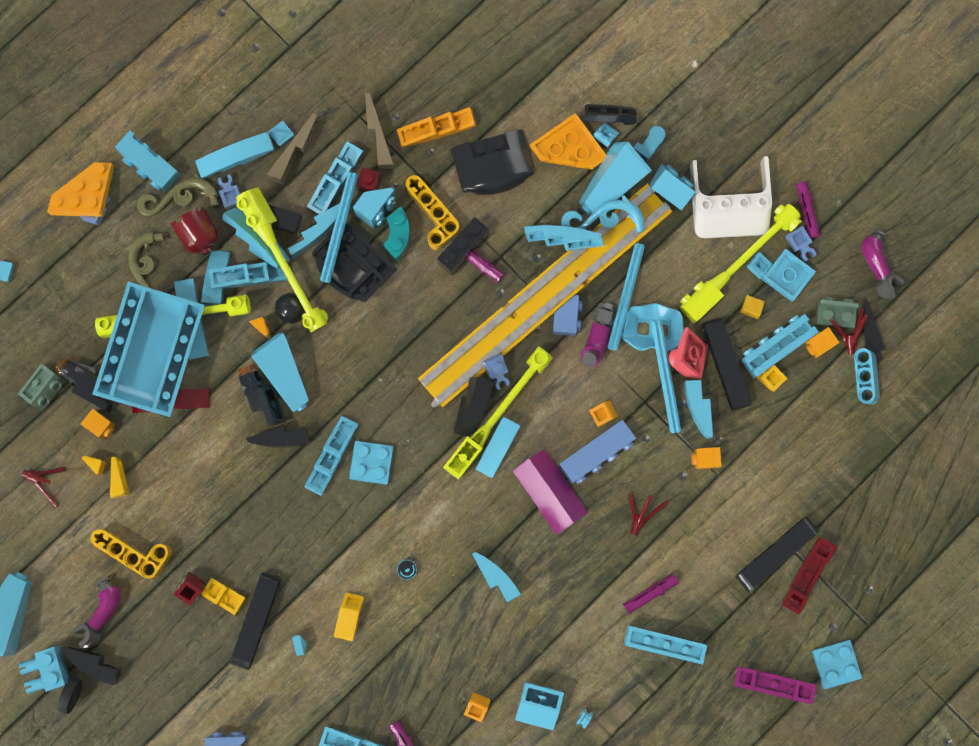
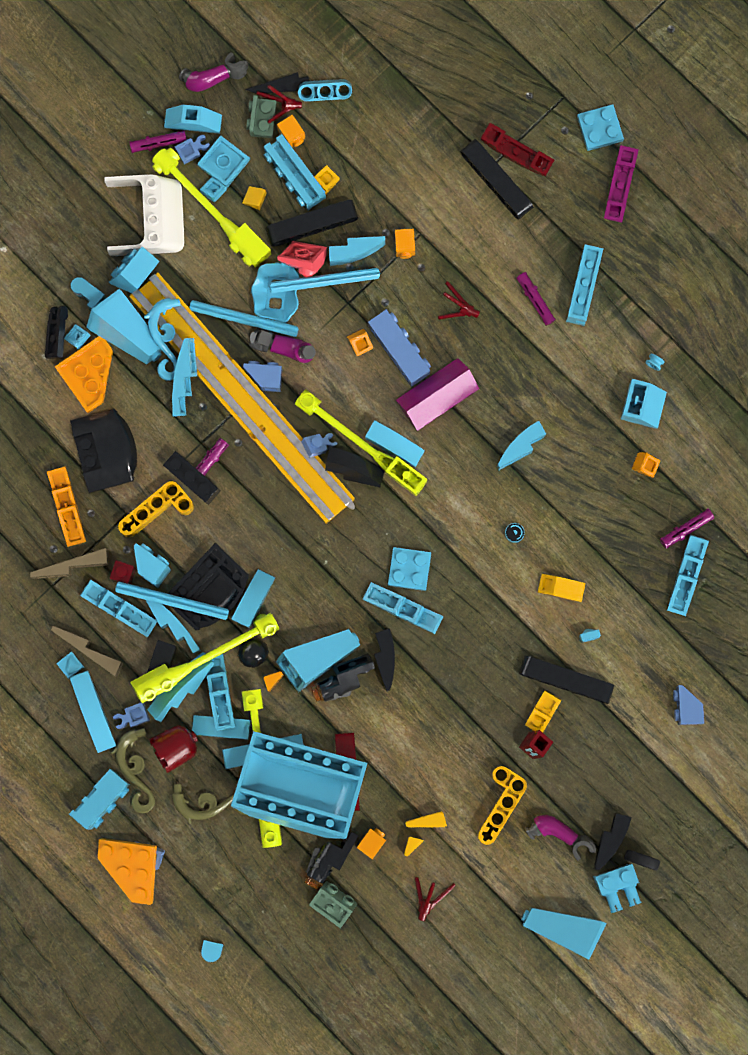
camera: 85 degrees left, 0 degrees up
teal brick [383,206,410,264] -> none
none -> medium azure slope [164,105,222,134]
none -> medium azure slope [232,569,275,629]

